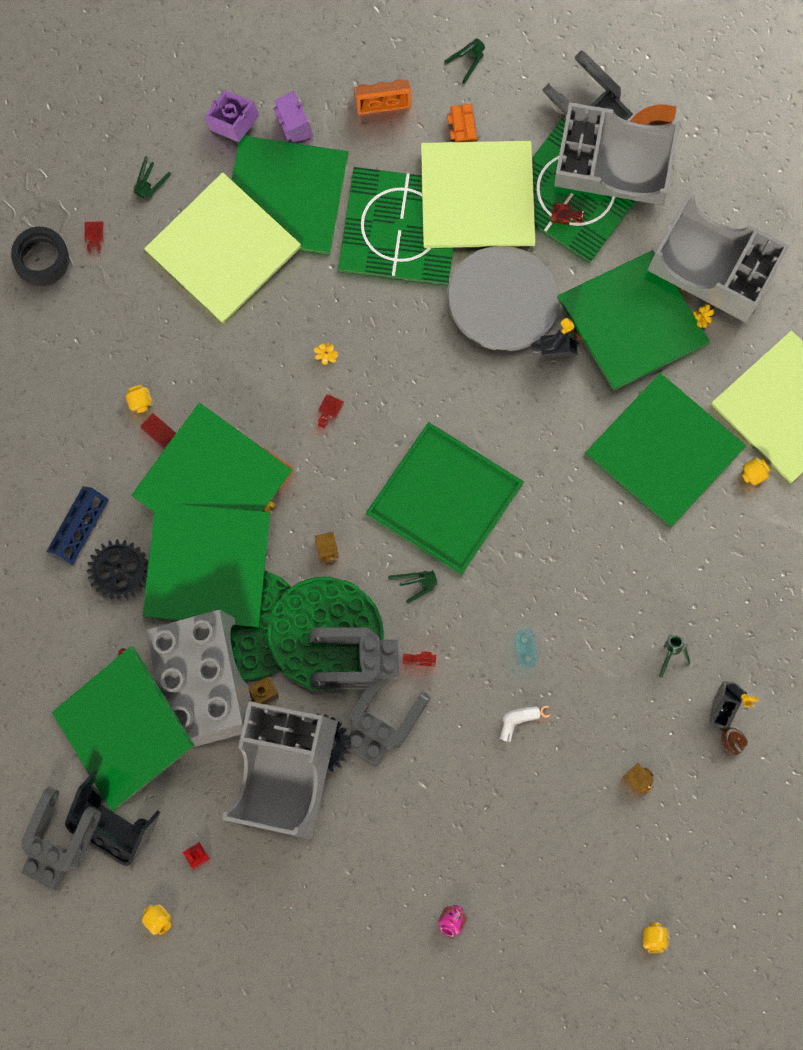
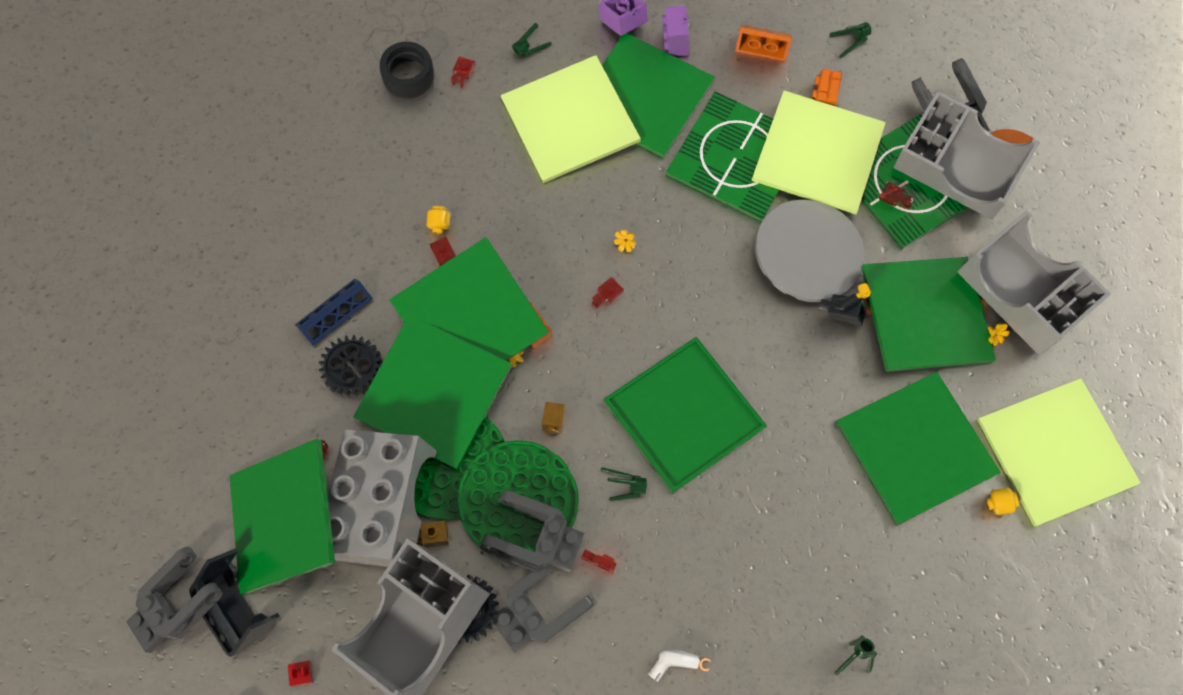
camera: 20 degrees right, 5 degrees down
clear light blue plate [515,629,538,668] -> none

